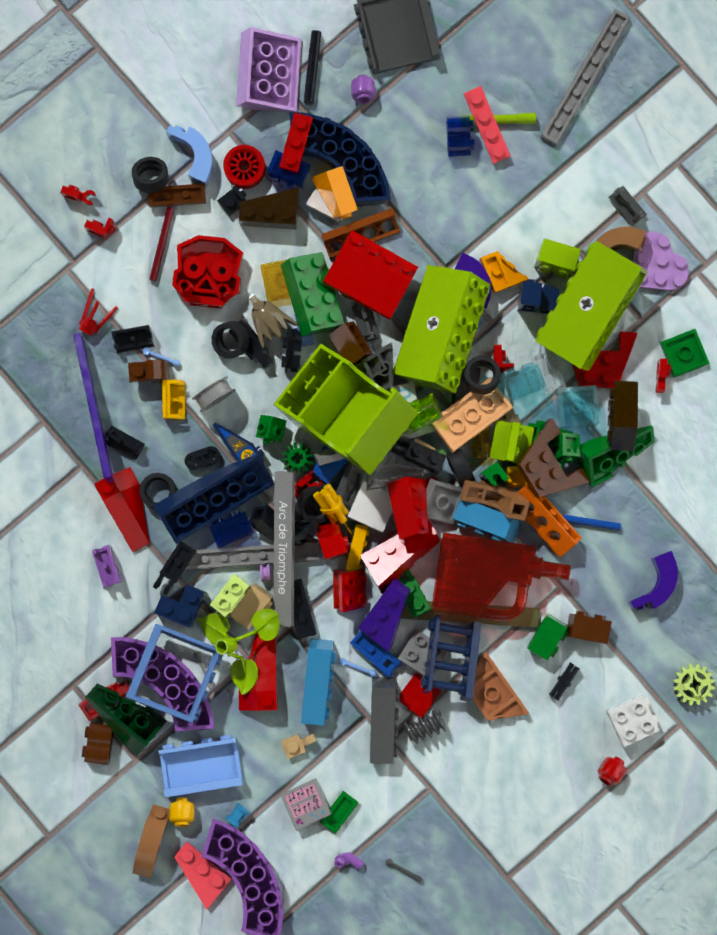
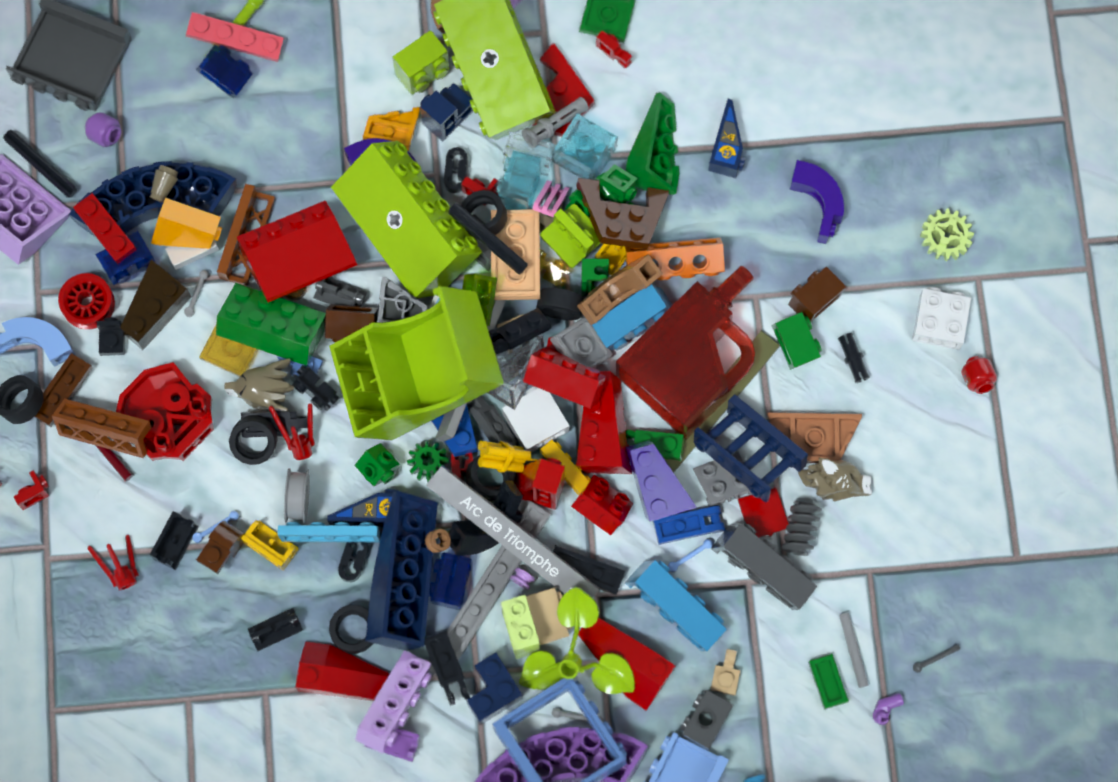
camera: 55 degrees left, 10 degrees down
dark purple tile [73,333,114,483] -> none
light grey tile [281,778,332,831] -> none
blue bar [563,514,621,531] -> none
dark brown brick [607,380,638,451] -> none
none -> dark orange fence [52,398,151,458]
none -> dark tan cone [150,165,178,203]
none -> light grey hinge [184,270,209,317]
none -> red plant [269,403,315,460]
none -> medium azure plate [278,522,381,542]
none -> lavender brick [355,650,432,754]
none -> medium nougat bush [425,529,451,553]
none -> black beam [444,147,468,194]
none -> black axle [448,203,528,274]
none -> light grey pin [522,97,588,148]
none -> bright pink tile [532,180,570,217]
none -> dark grey brick [680,690,733,751]
none -> slope [708,98,746,178]
none -> dark tan piece [798,457,872,502]
none -> light grey bar [839,613,869,688]

